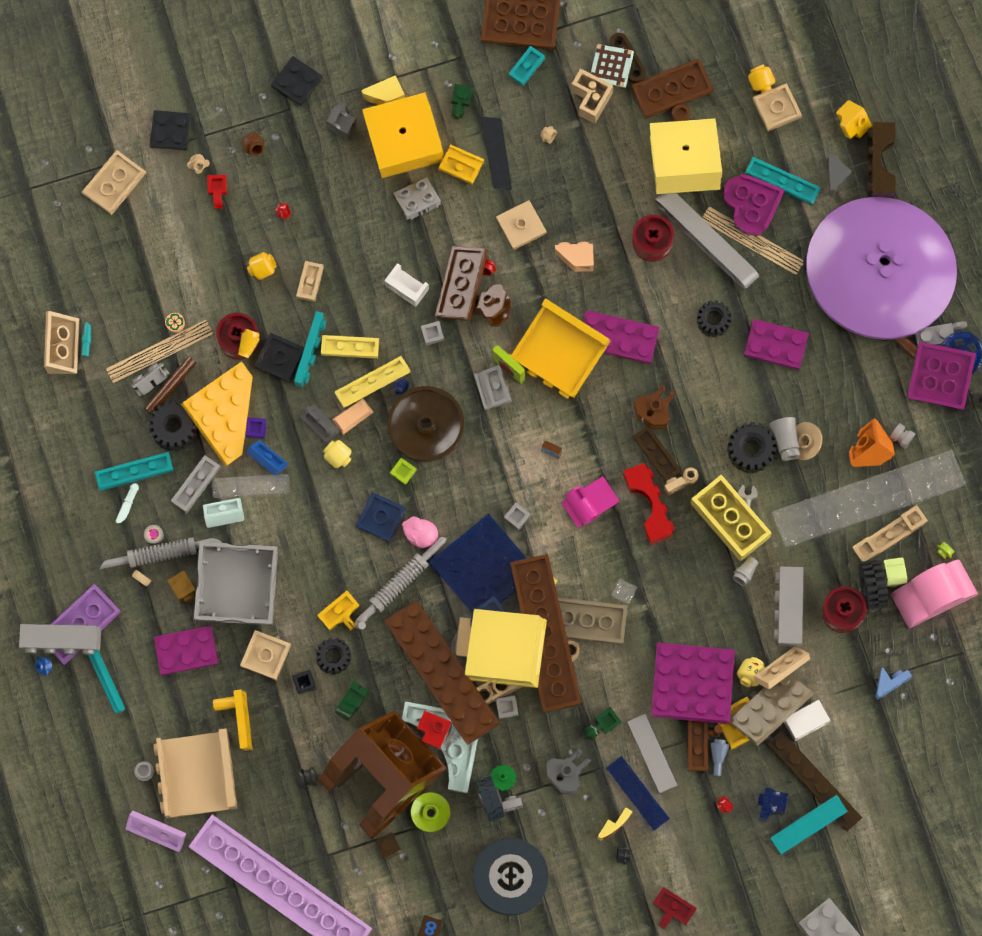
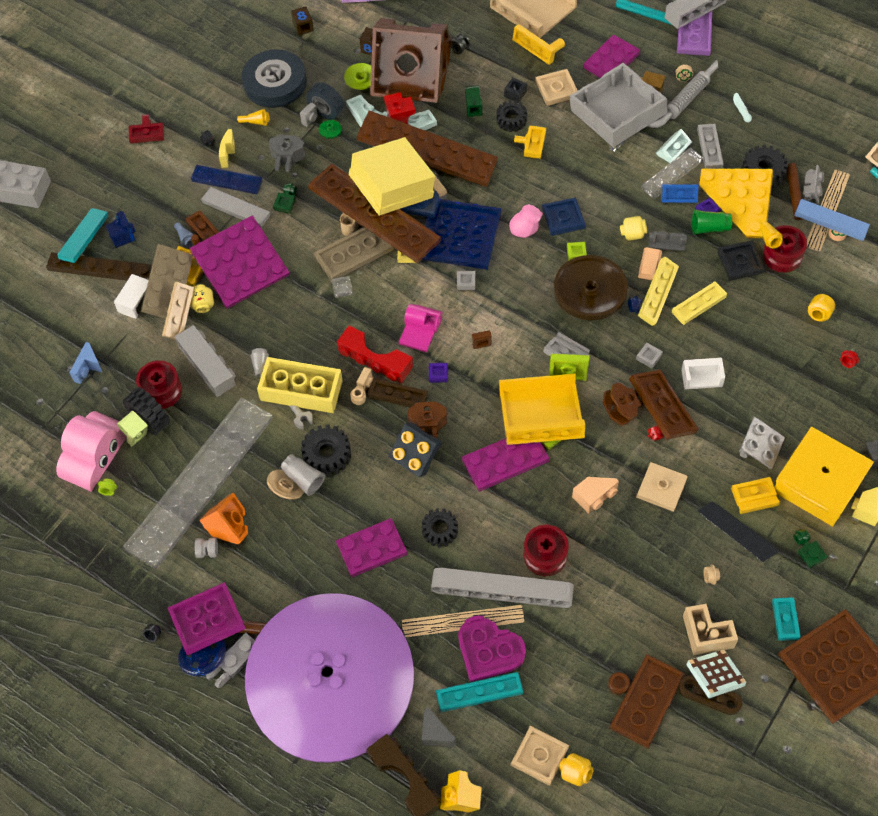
camera: 140 degrees right, 15 degrees down
teal tile [95,452,174,491] -> none
tile [144,525,164,545] -> none
teal plate [294,311,327,388] -> none
tan plate [296,261,324,302] -> none
light grey piece [354,537,446,629] -> none
light yellow container [650,119,722,194] -> none
red plate [717,796,734,813] -> none
tan slope [852,505,928,562] -> none
none -> yellow cone [237,109,270,126]
none -> black brick [388,422,443,477]
none -> dark purple tile [429,363,448,383]
none -> green plant [691,210,732,235]
none -> medium blue tile [794,199,870,241]

